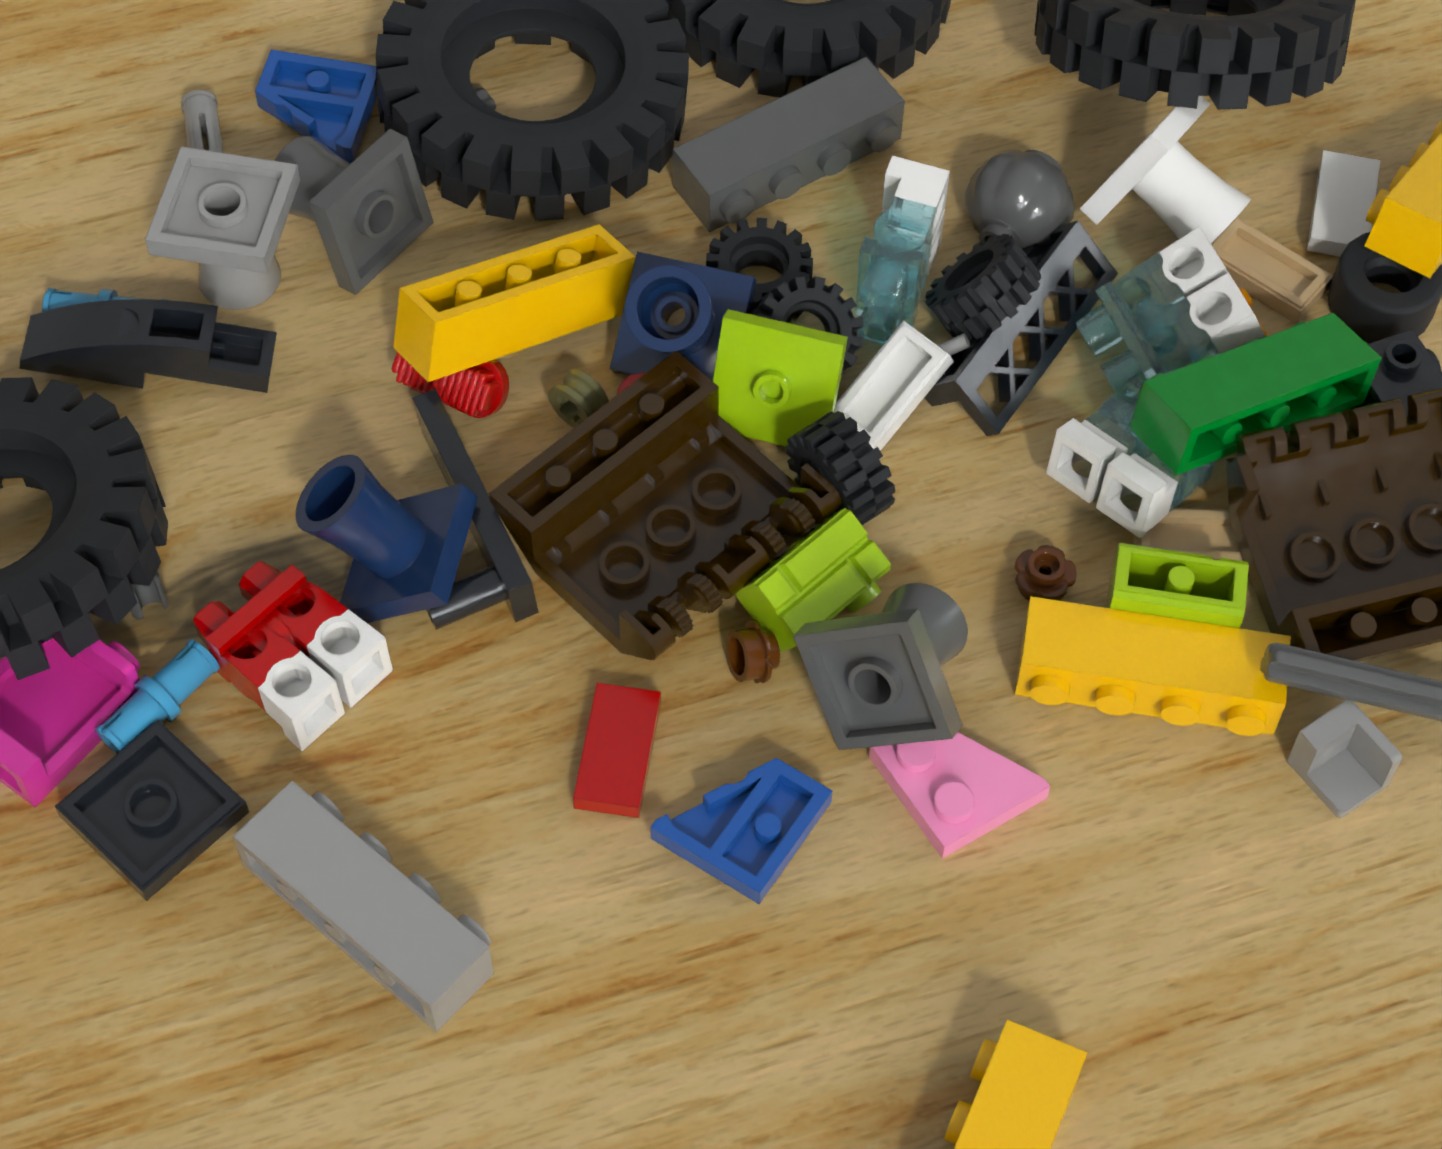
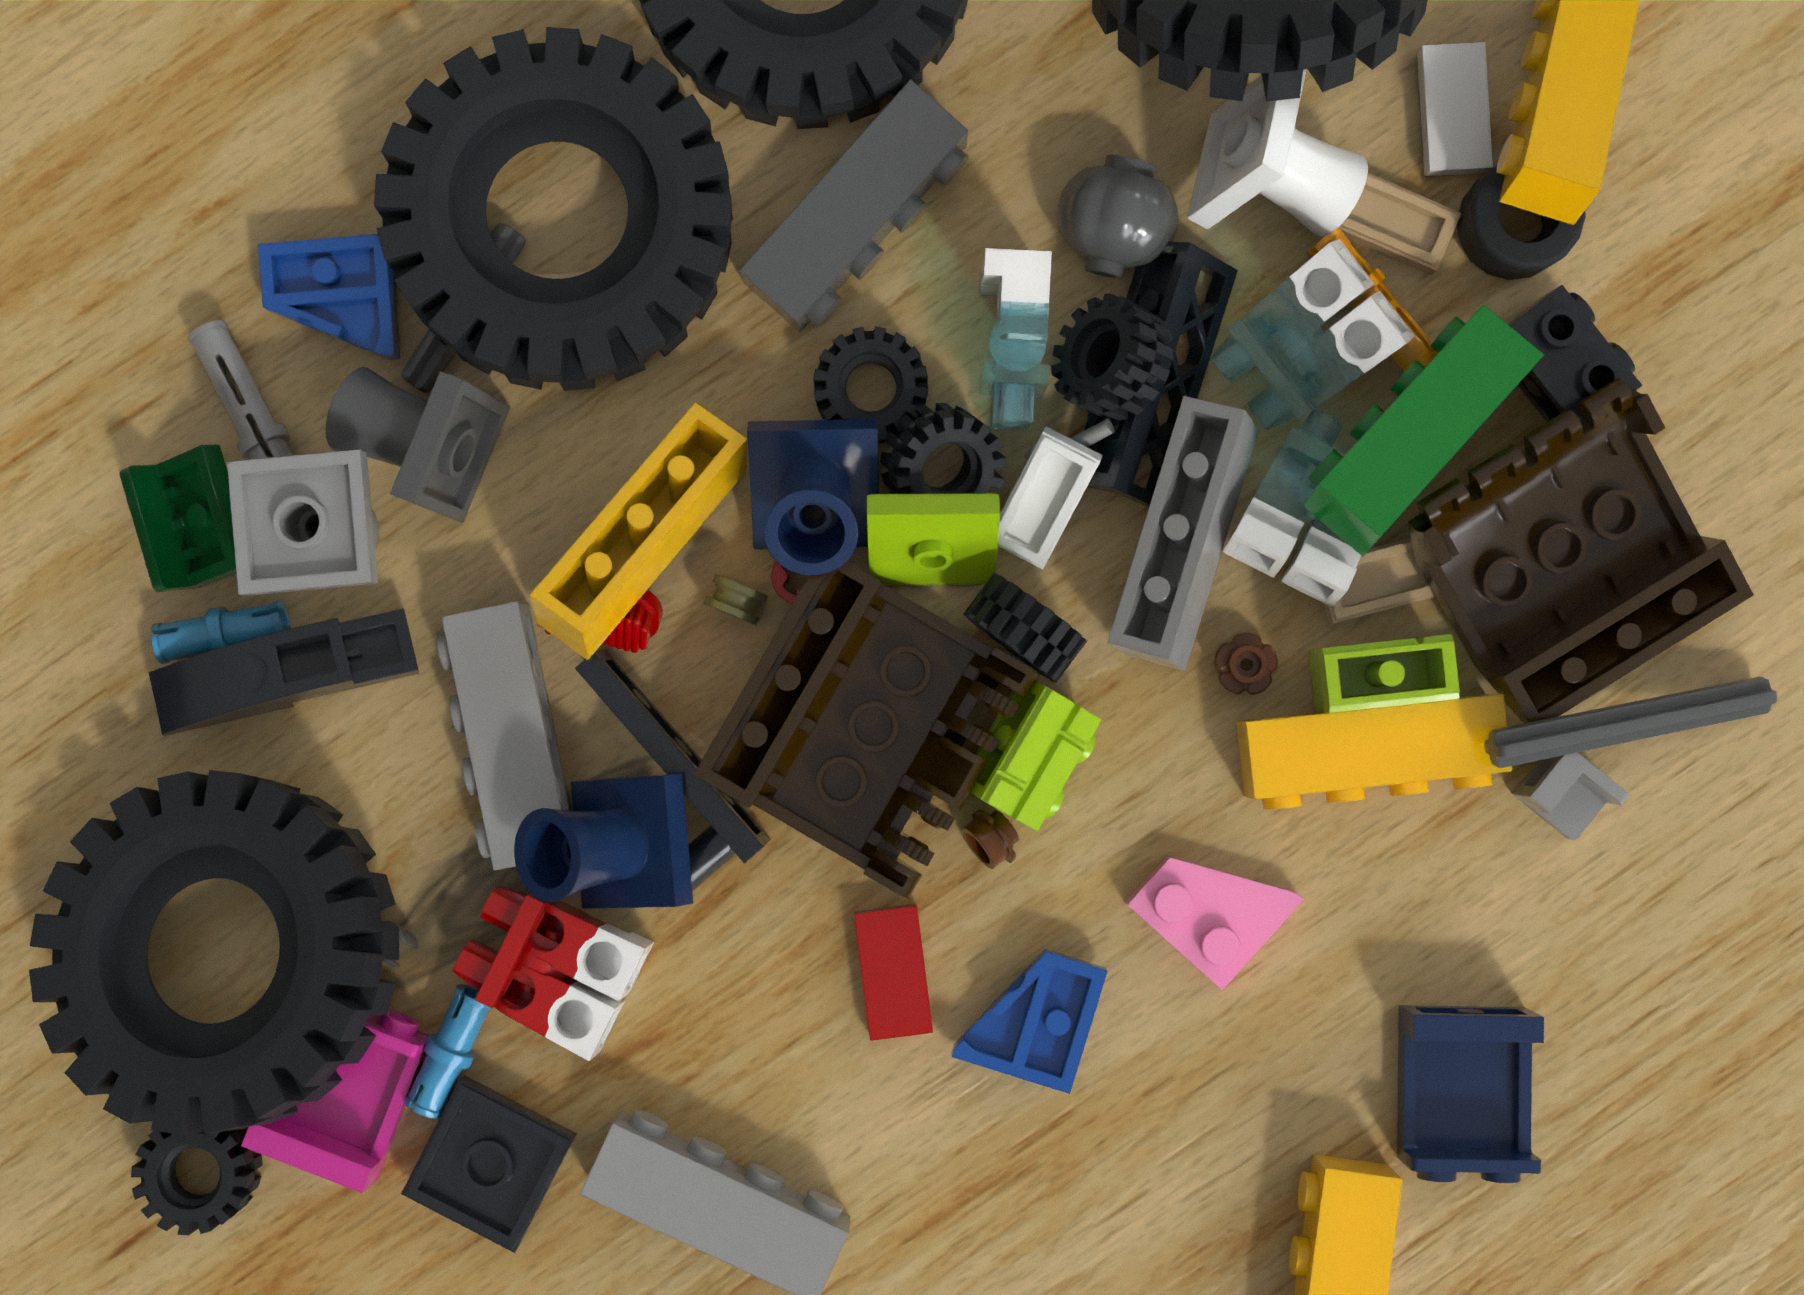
camera: 15 degrees left, 30 degrees up
dark grey plant [793,583,968,750] -> none
none -> dark green bracket [119,445,237,592]
none -> light grey brick [437,601,572,871]
none -> light grey brick [1107,396,1259,671]
none -> dark blue panel [1397,1005,1544,1183]

